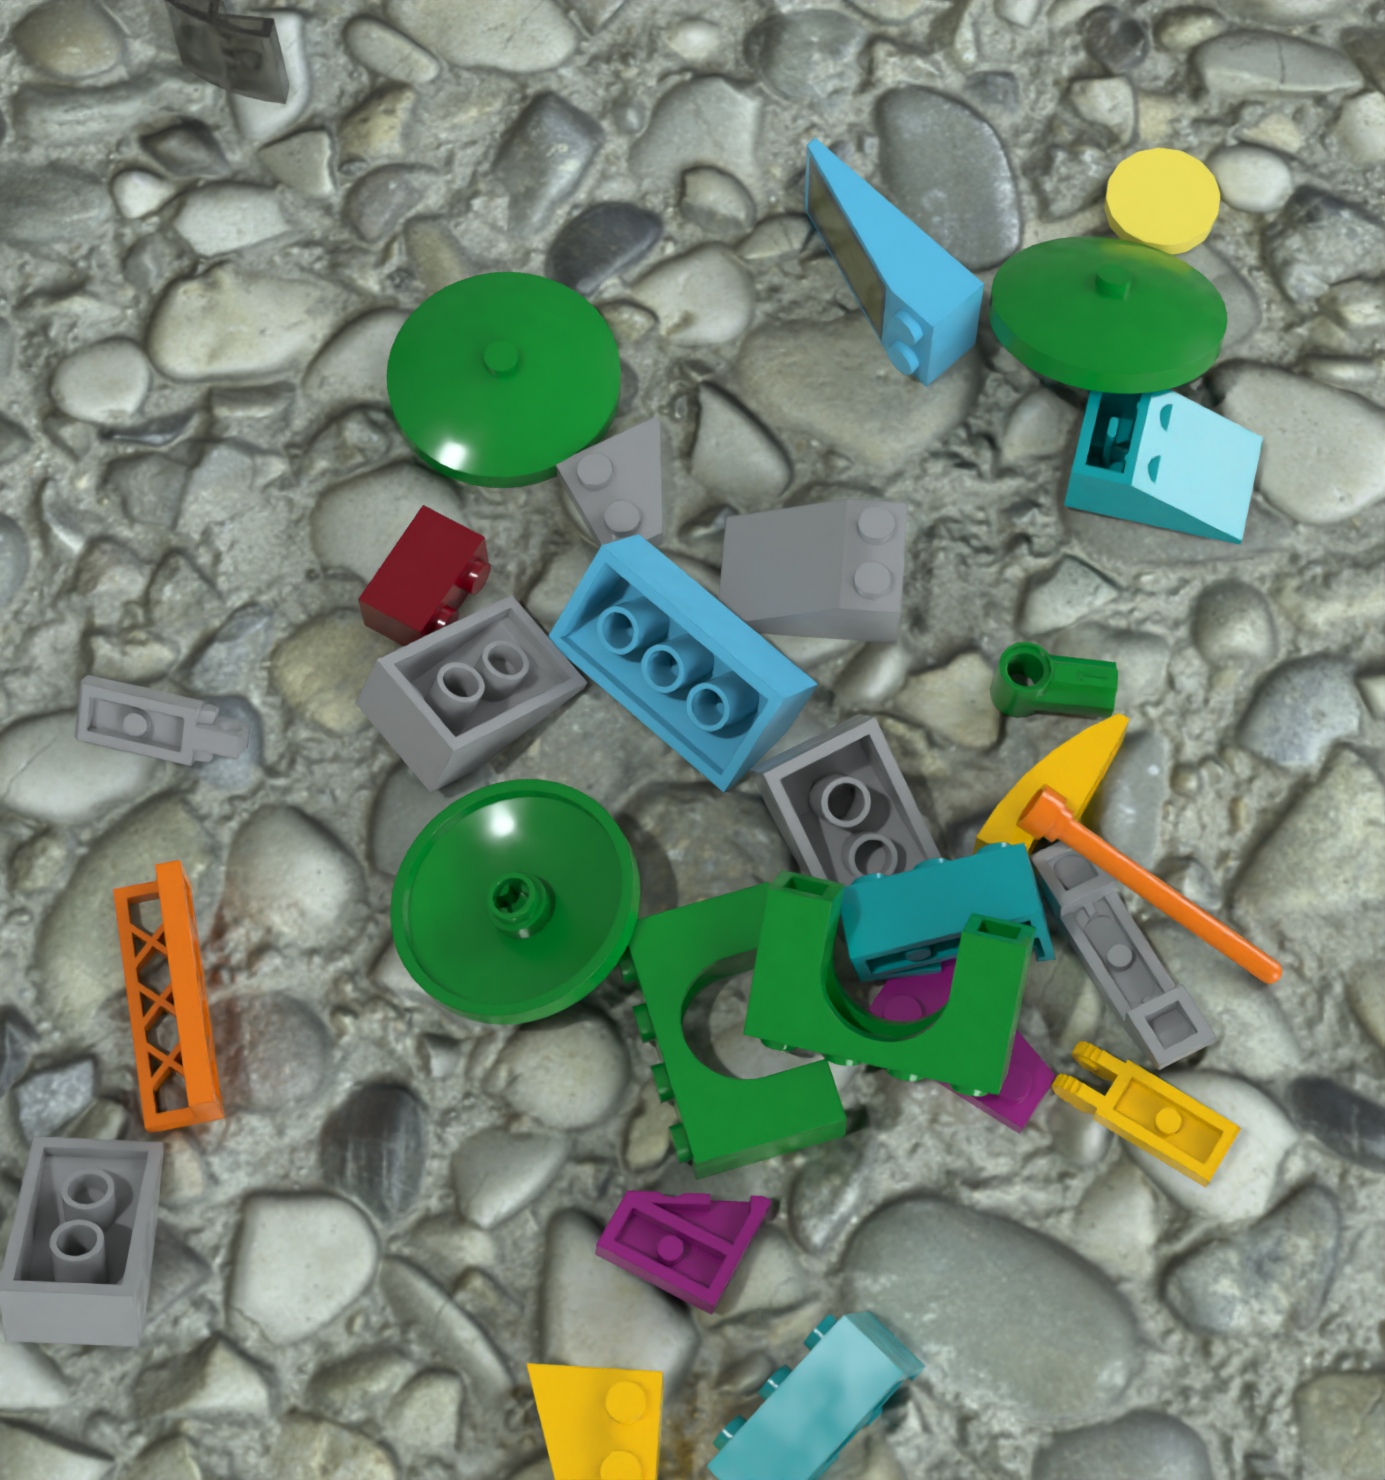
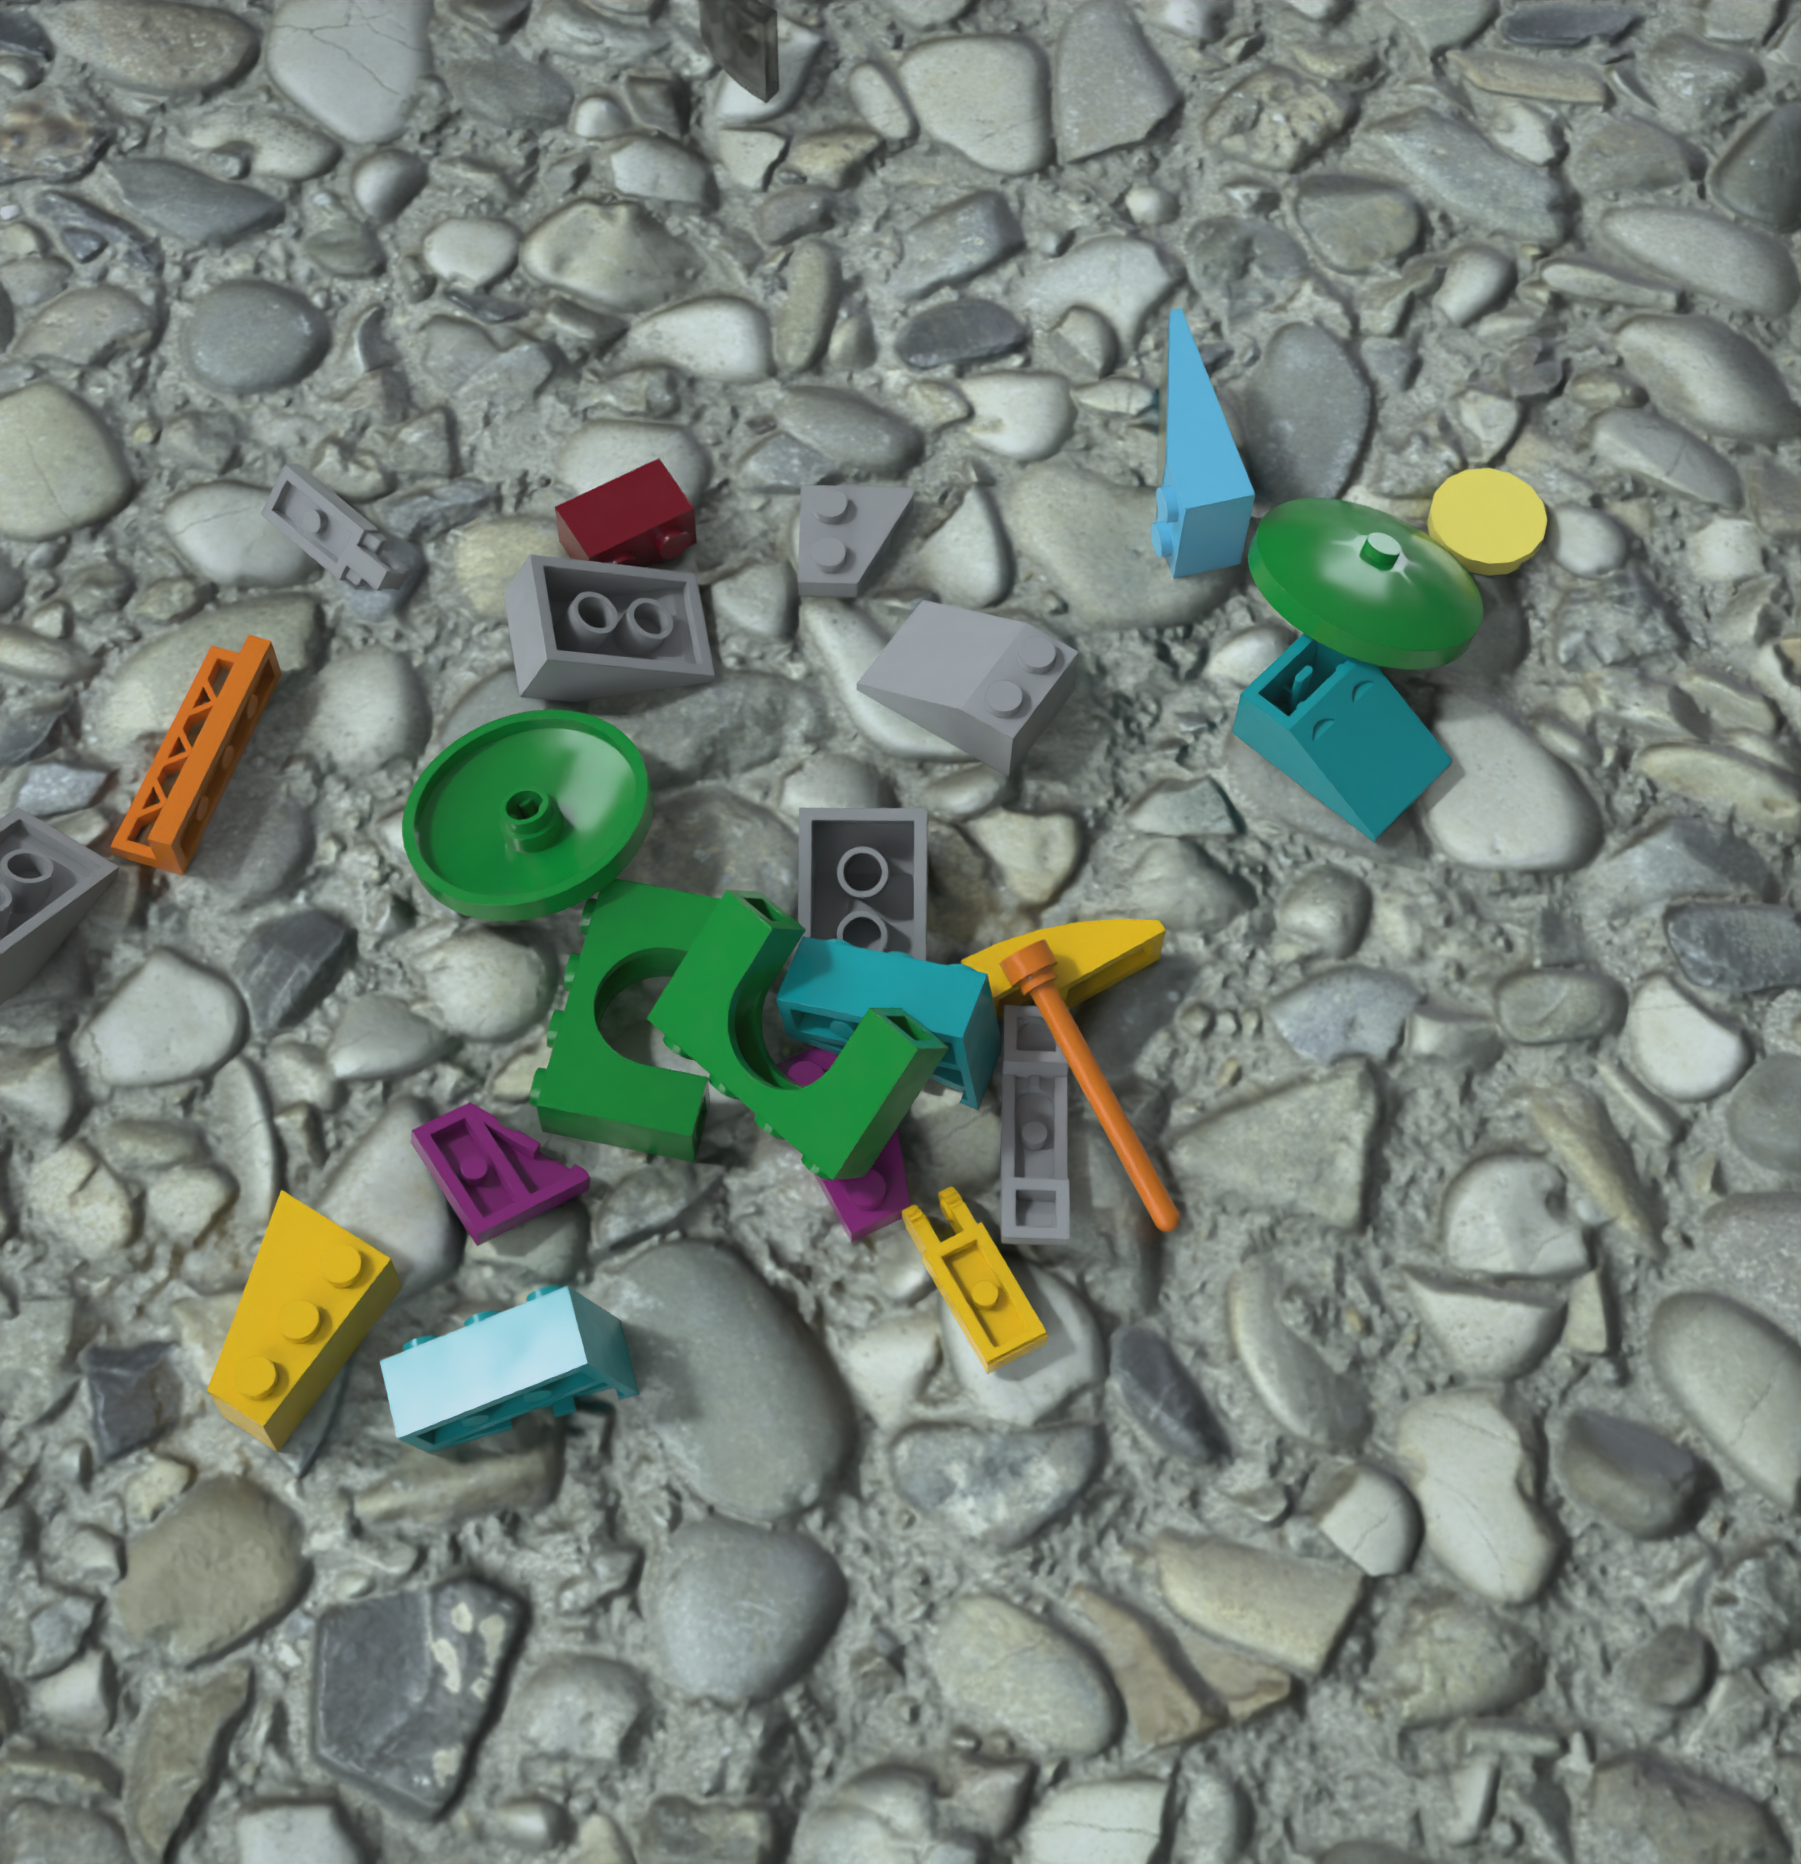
camera: 25 degrees right, 5 degrees down
green dish [386,272,622,488] -> none
medium azure slope [548,534,818,792] -> none
green piece [990,642,1118,718] -> none

